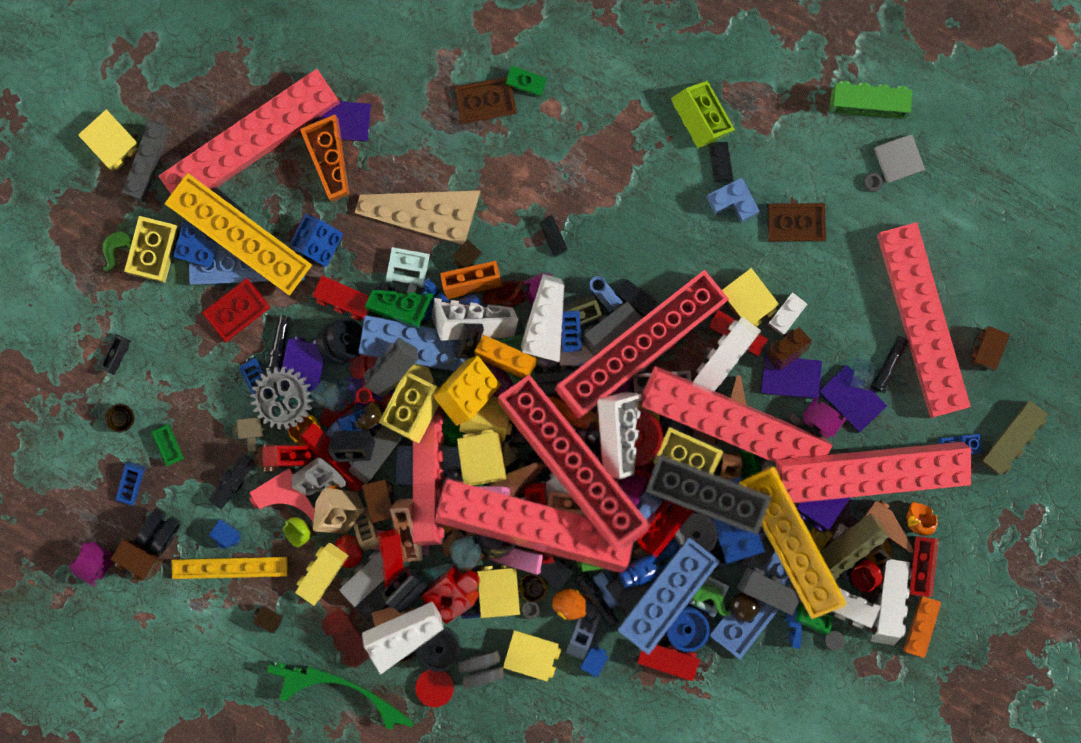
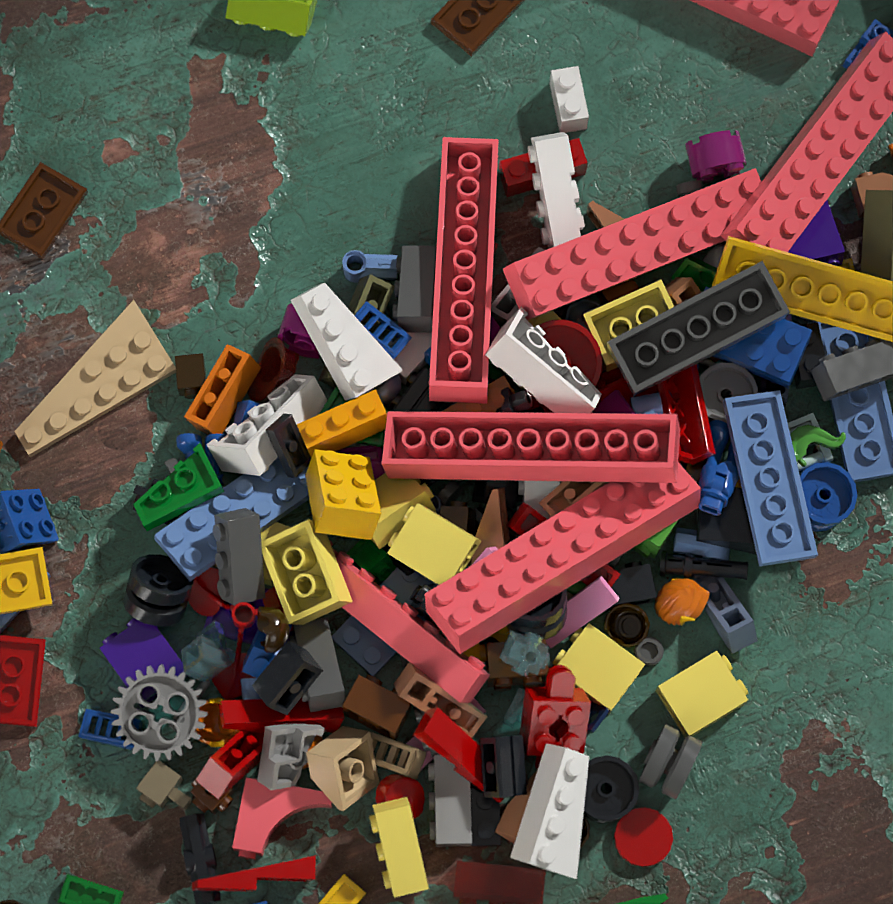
camera: 55 degrees left, 10 degrees down
black pin [265,315,291,372] -> none
lime hair [283,517,310,548] -> none
red brick [313,276,371,322] -> none
light aqua plate [386,247,430,288] -> none
green plate [505,65,547,97] -> none
black slope [539,215,568,257] -> none
blue brick [580,646,608,677] -> none
black slope [615,279,657,317] -> none
red brick [637,641,700,681] -> none
medium blue brick [707,178,760,223] -> none
black plate [708,141,733,182] -> none
light yellow brick [722,268,779,327] -> none
dark brown hair [730,592,760,622] -> none
dark purple tile [761,355,822,399] -> none
reddish brown brick [768,327,812,371] -> none
dark purple tile [819,365,887,433] -> none
clear light blue bracket [851,358,875,390] -> none
black pin [869,336,909,393] -> none
none -> red slope [192,855,316,892]

